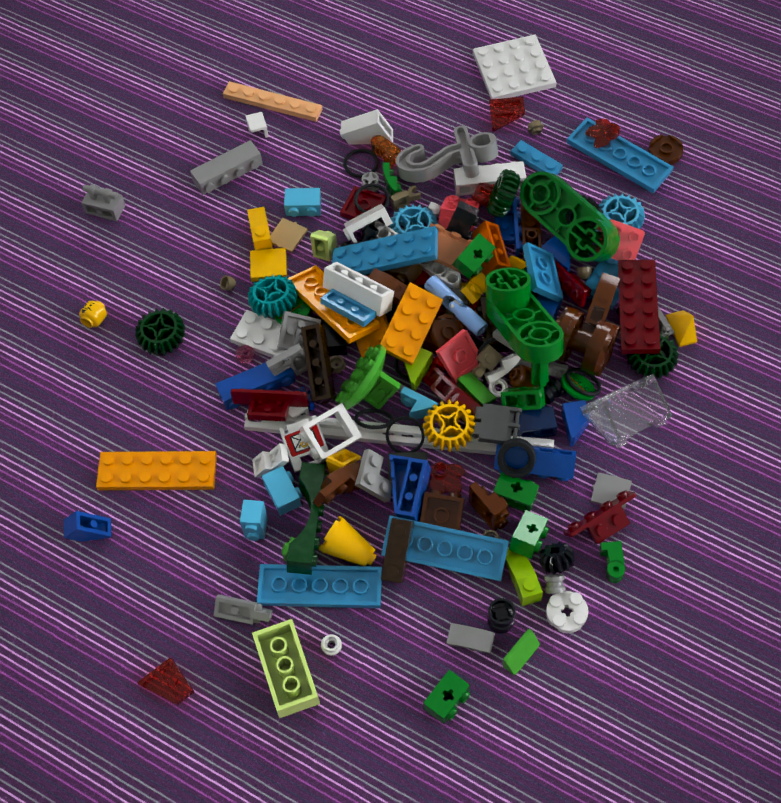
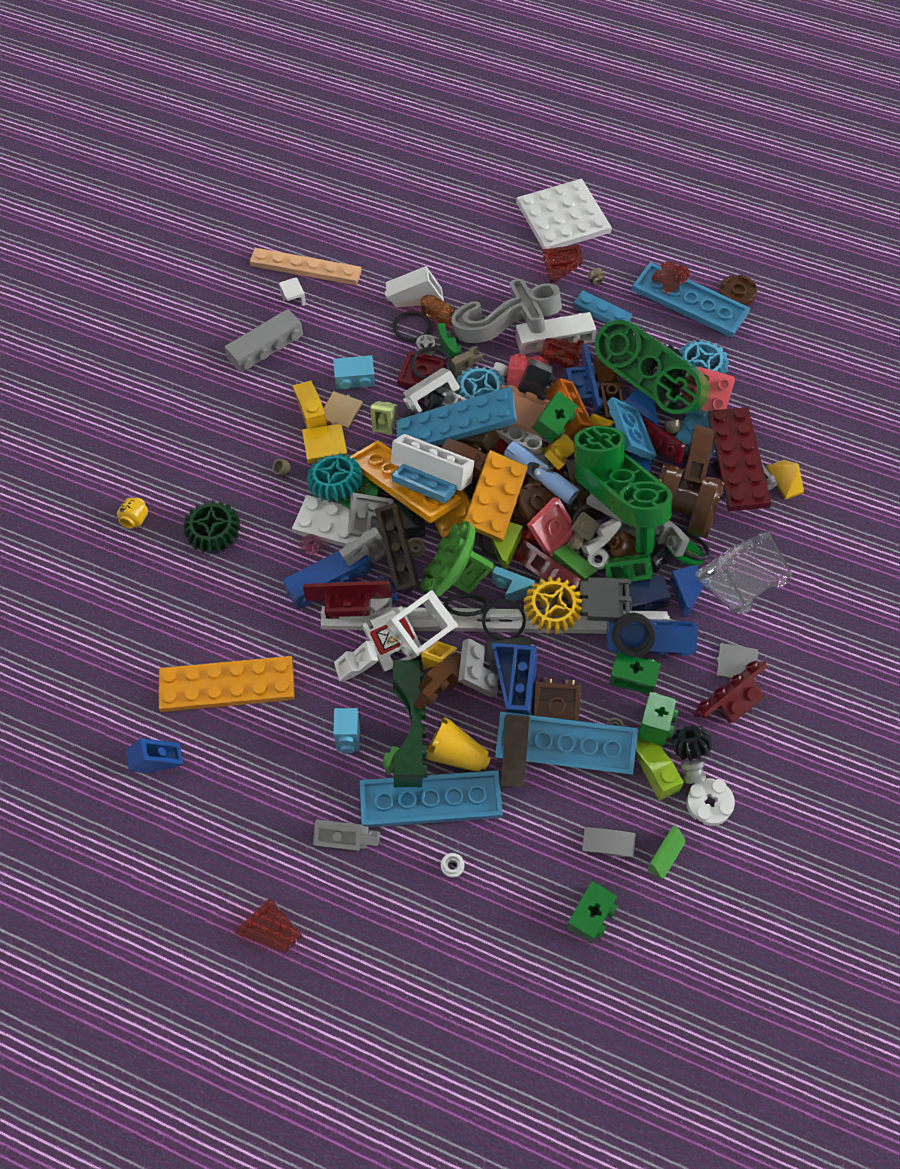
camera: 10 degrees left, 0 degrees up
light grey brick [81,184,125,221] -> none
yellowish green brick [252,619,320,718] -> none
medium azure brick [262,466,303,516] -> none
clear red plate [430,462,466,495] -> none
reddish brown plate [469,482,509,531] -> none
dark green gear [487,169,520,218] -> none
black wheel [487,598,516,634] -> none
green leg [599,541,625,583] -> none
dark green gear [626,332,679,380] -> none
none -> light grey slope [655,521,690,557]

